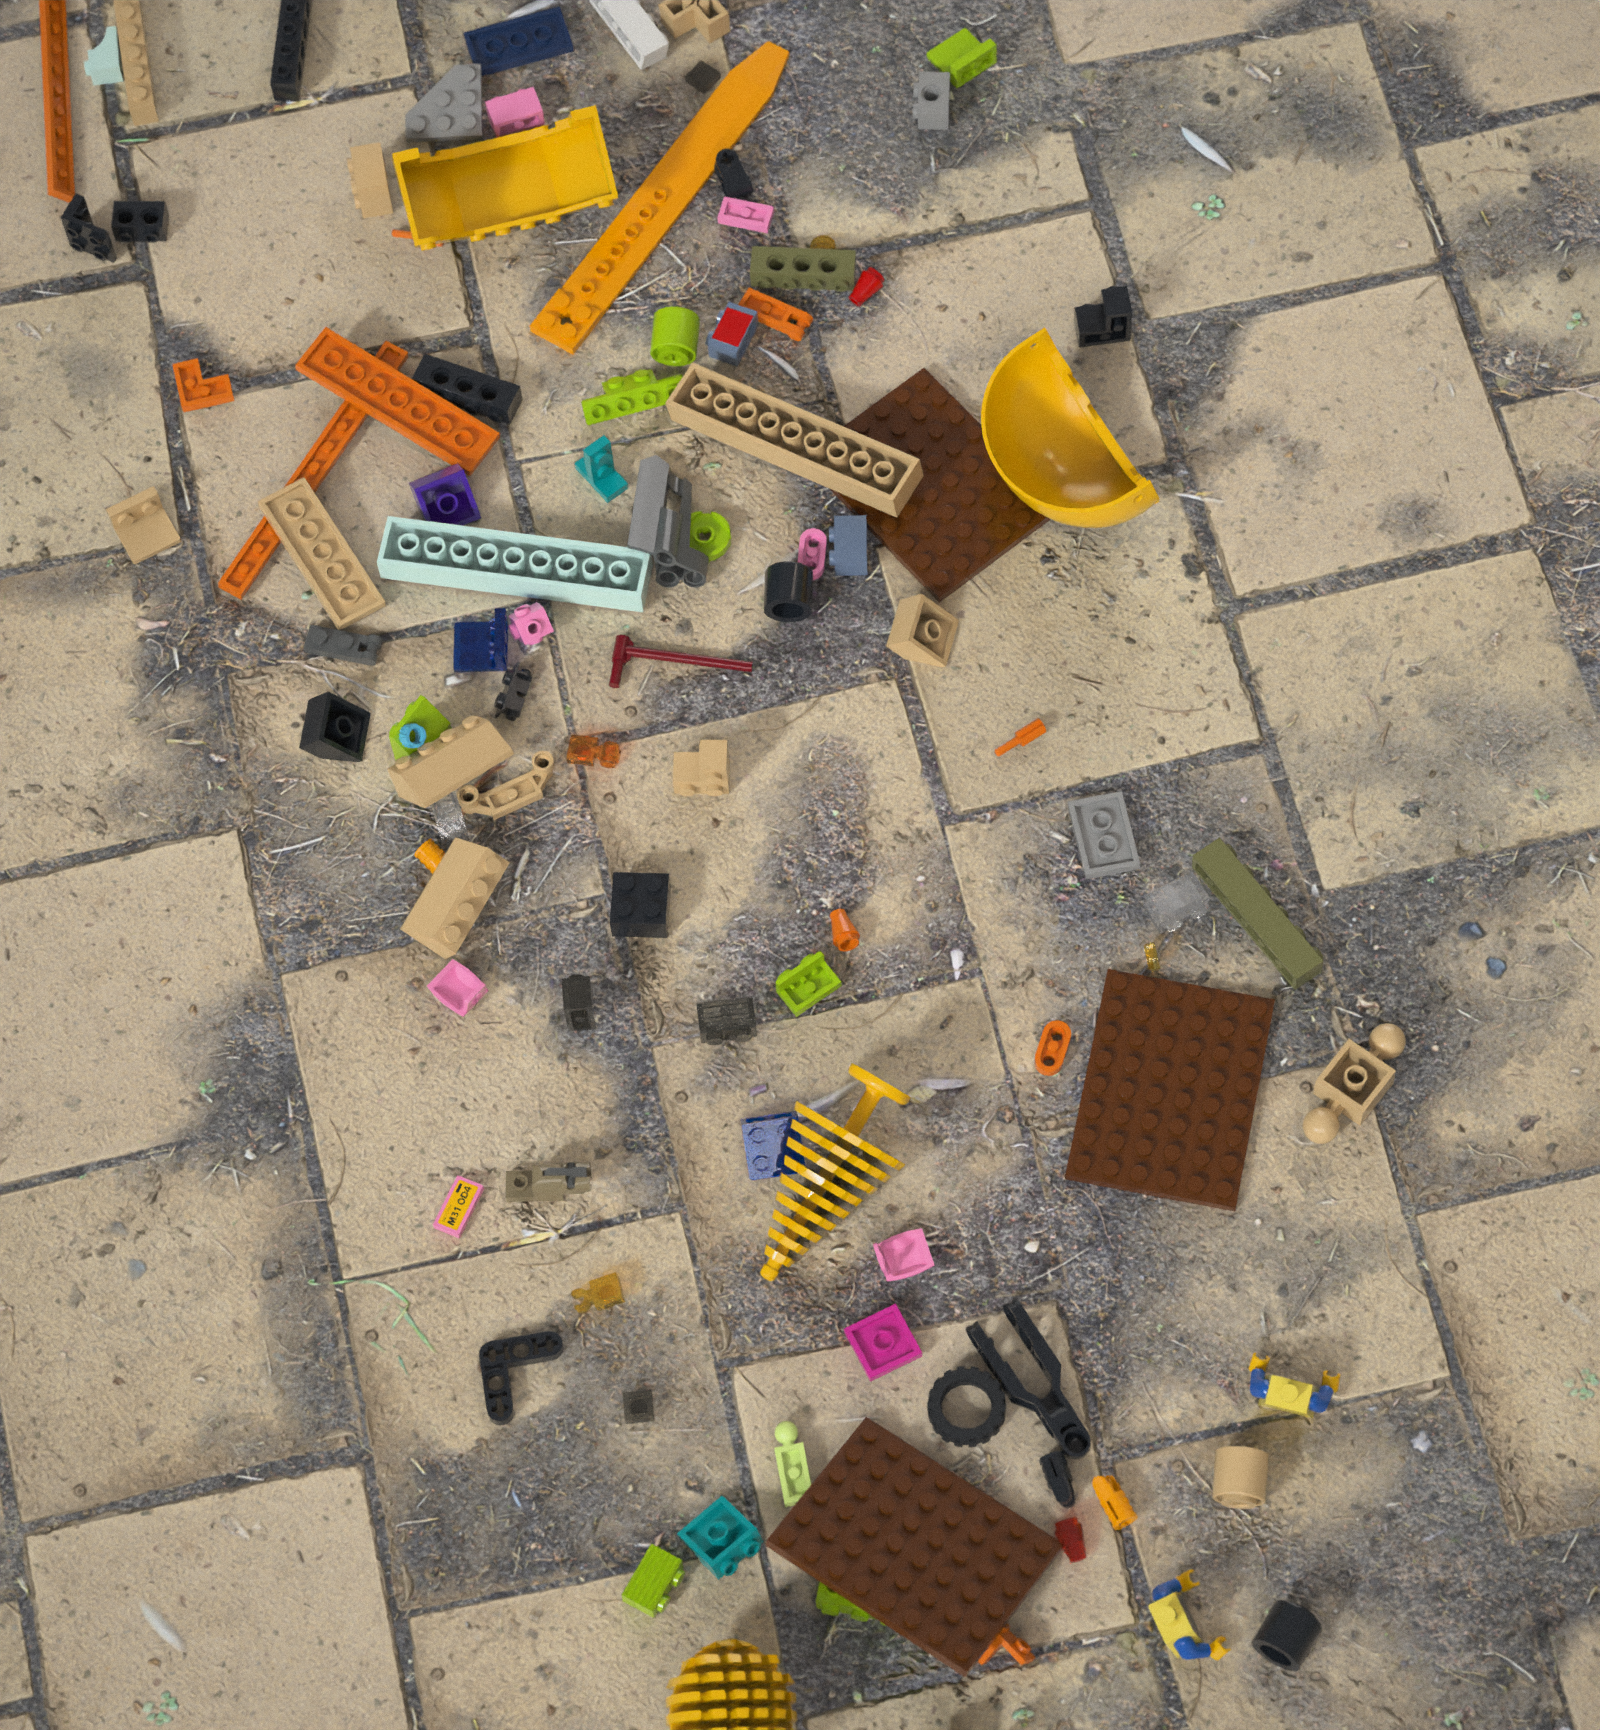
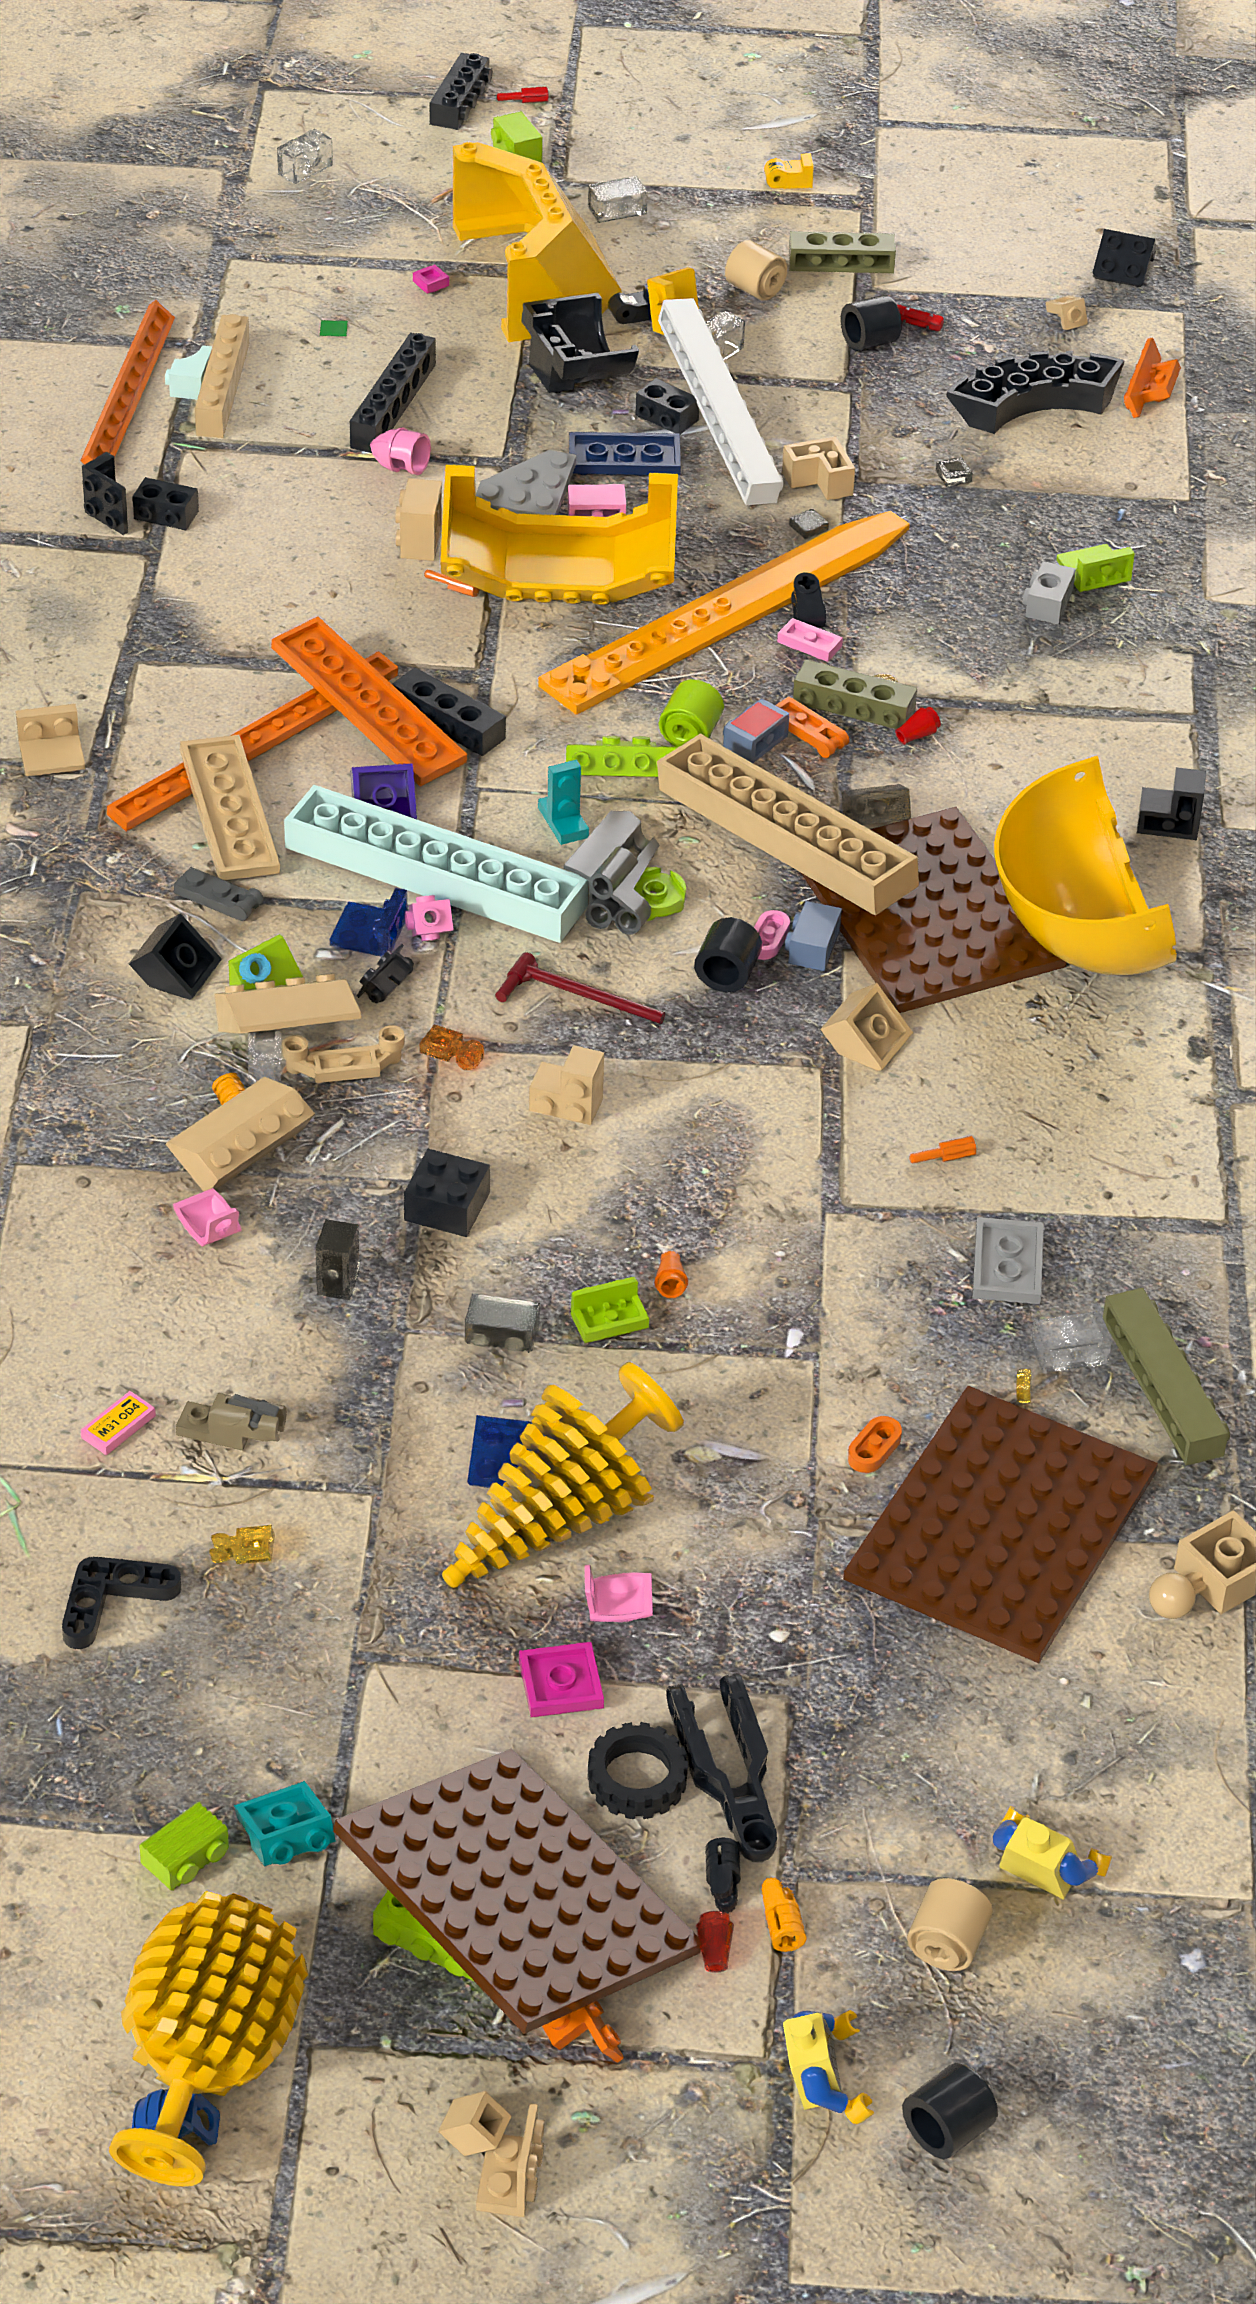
camera: 10 degrees right, 20 degrees down
orange plate [172,358,235,413] -> none
clear smoke plate [623,1390,655,1424] -> none
yellowish green plate [774,1421,811,1507] -> none
none -> bright pink helmet [370,427,431,475]
none -> clear smoke brick [841,784,911,825]

